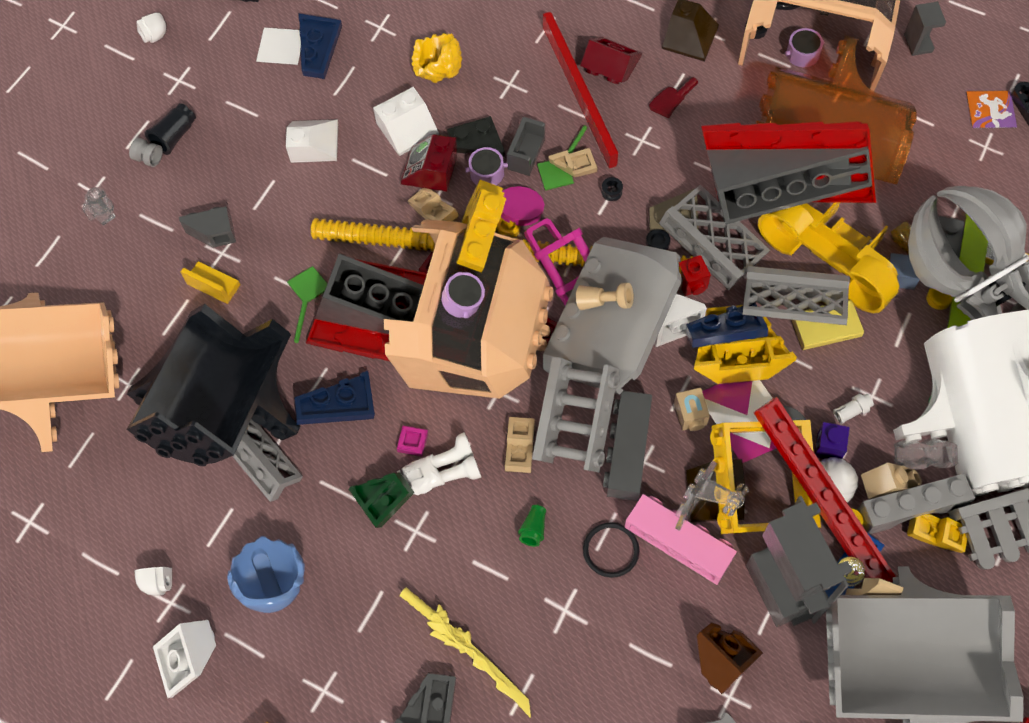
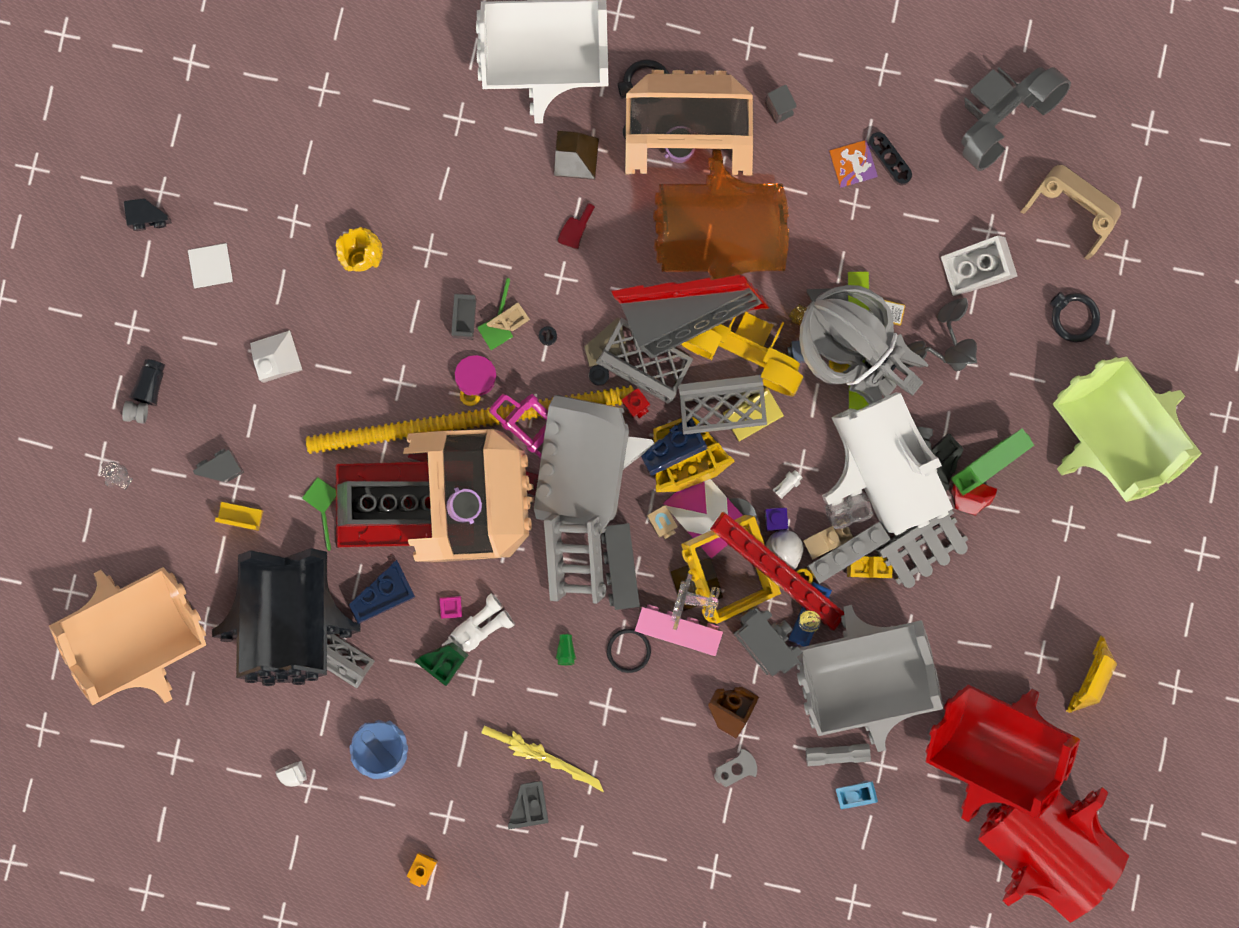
camera: 20 degrees left, 20 degrees up
white piece [136,13,167,43] -> none
white slope [153,620,216,698] -> none
dark blue wing [299,13,342,79] -> none
white slope [373,87,439,156] -> none
dark red slope [401,134,457,192] -> none
tan slope [408,188,459,221] -> none
pearl dark grey wing [447,116,505,157] -> none
yellow arch [457,179,506,273] -> none
piece [465,147,508,185] -> none
tan slope [505,417,535,473] -> none
red tile [543,12,618,169] -> none
tan piece [576,283,634,310] -> none
dark red slope [580,37,642,84] -> none
tan slope [845,578,904,595] -> none

